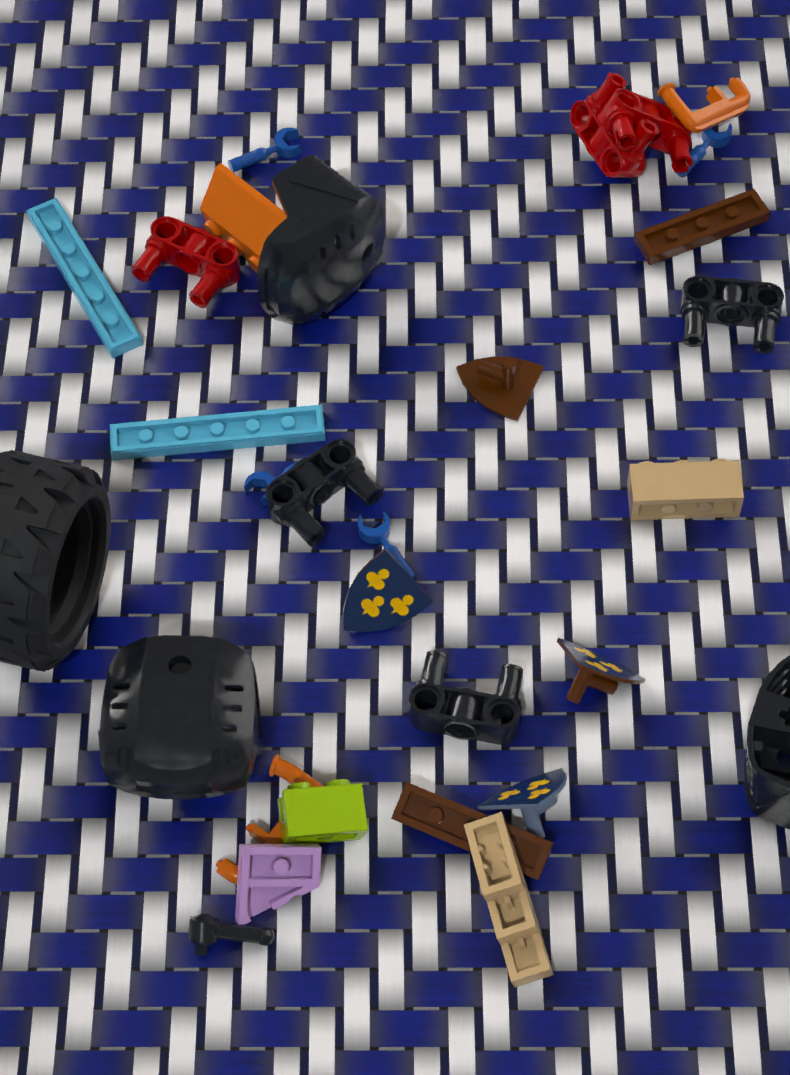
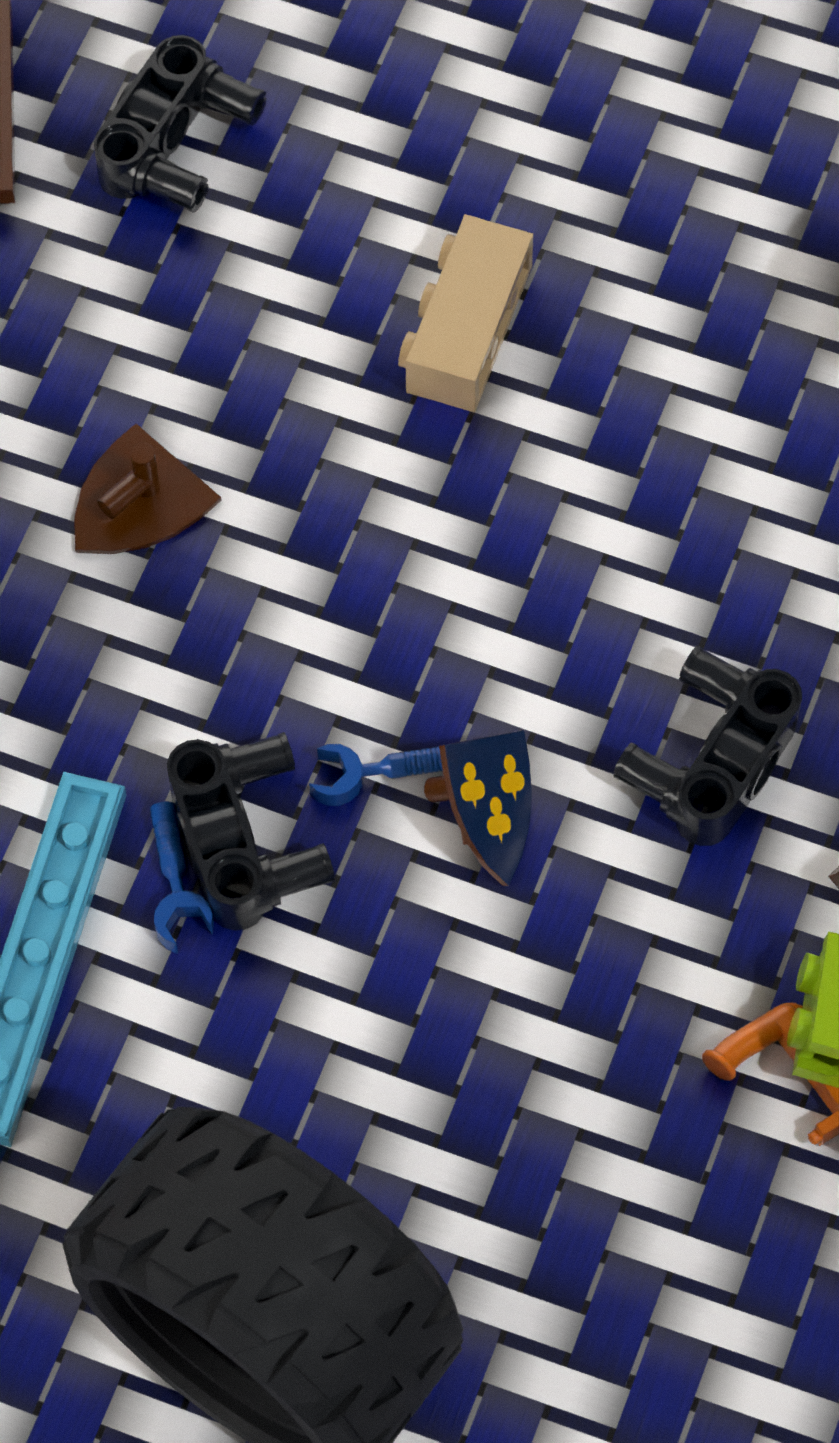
camera: 70 degrees left, 5 degrees up
black piece [98,635,263,800] -> none
shield [557,638,646,704] -> none

